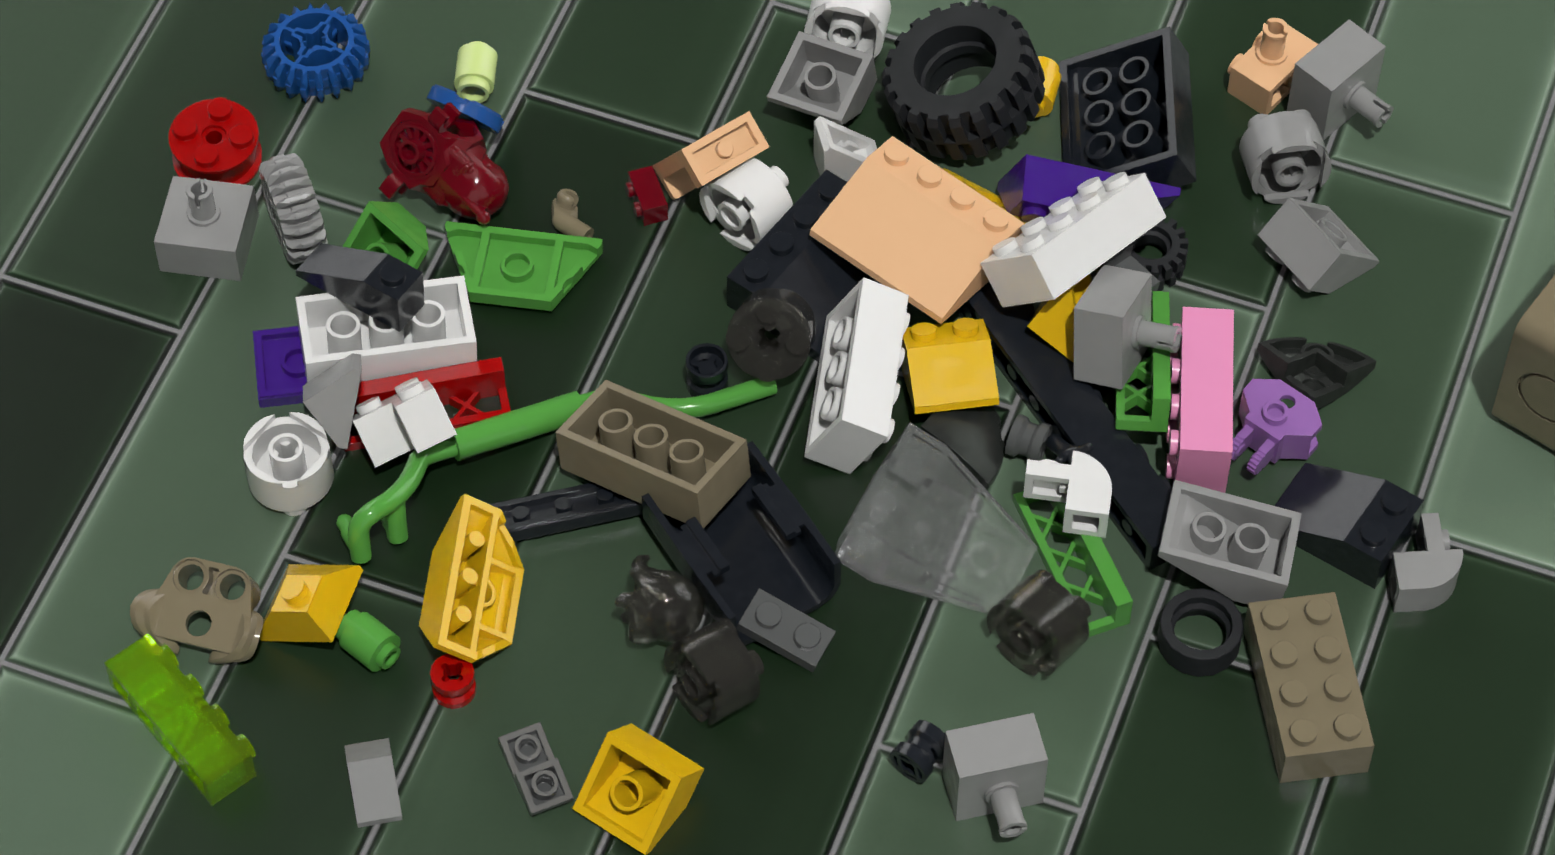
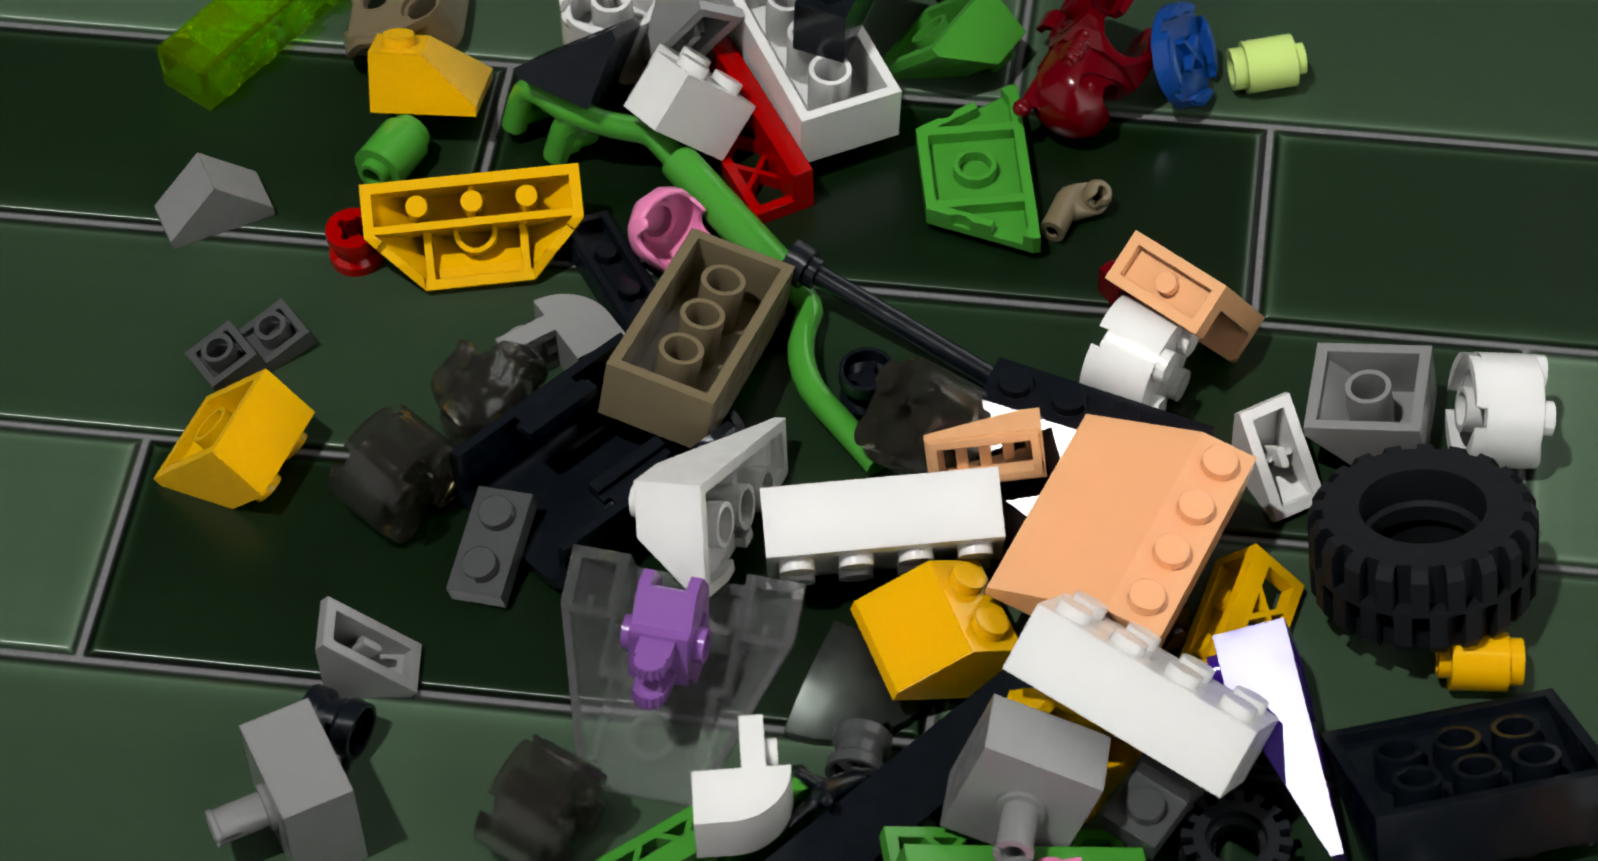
camera: 80 degrees right, 5 degrees down
none -> light grey slope [315,596,422,698]
none -> light grey brick [495,294,625,389]
none -> black slope [514,16,640,110]
none -> medium lavender hinge [620,568,712,711]
none -> bright pink hair [627,186,710,273]
none -> white wedge [629,417,788,598]
none -> black piece [783,239,994,386]
none -> light nougat slope [923,407,1047,482]

